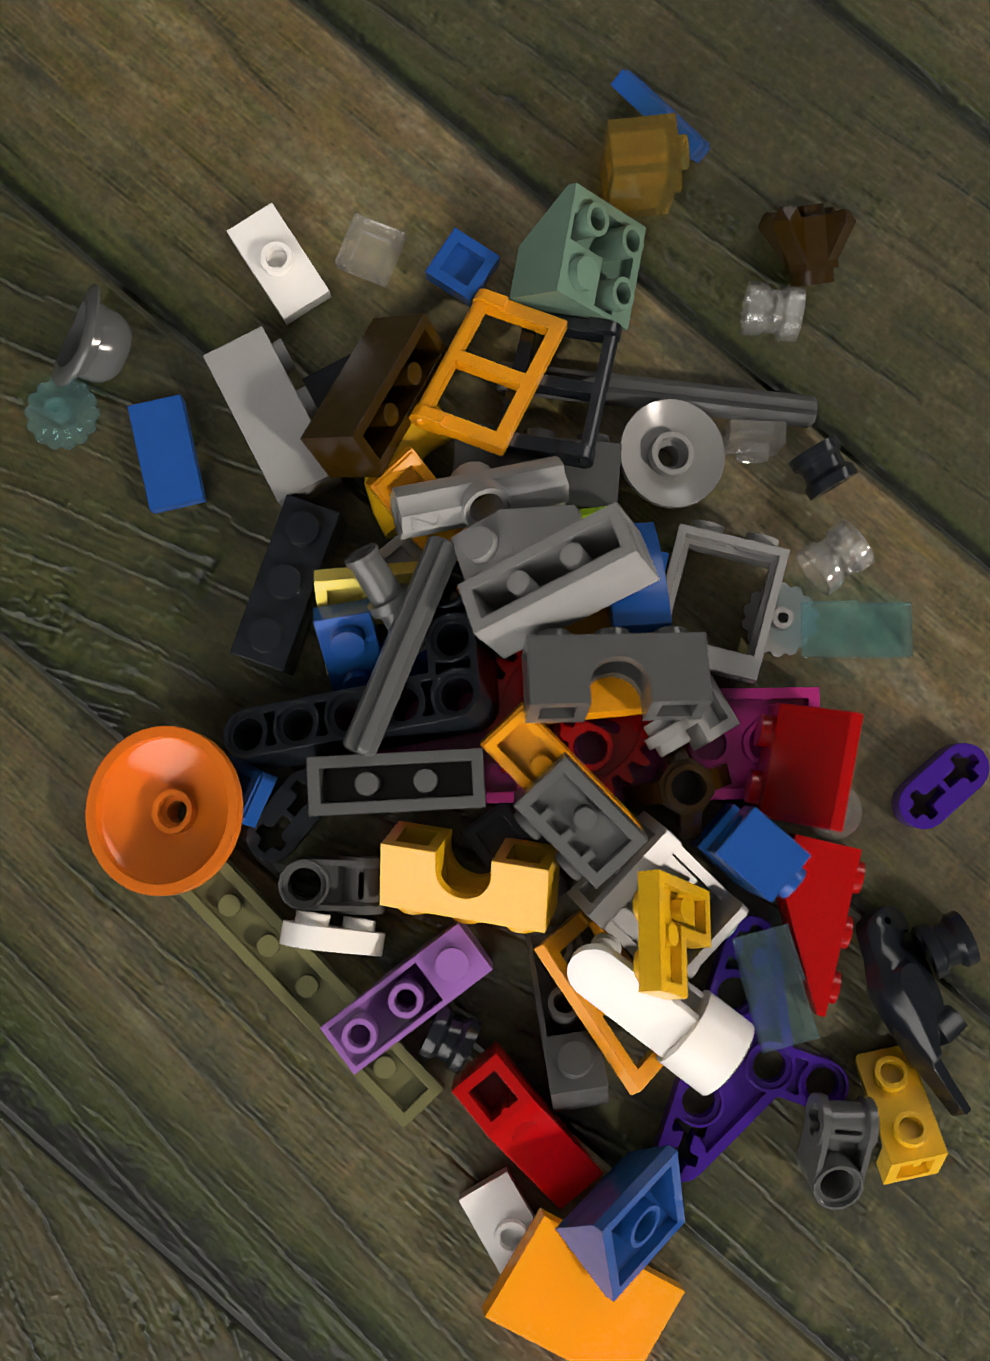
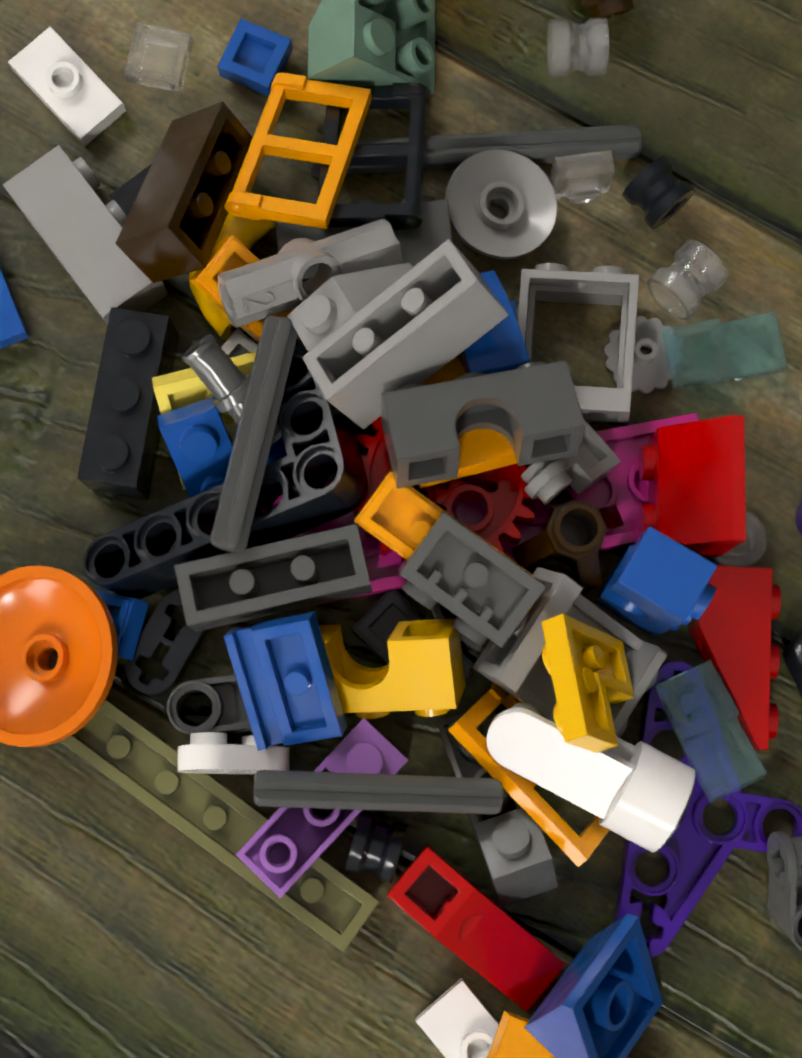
camera: 10 degrees left, 5 degrees down
none -> blue plate [224,611,347,751]
none -> dark grey axle [253,770,503,814]

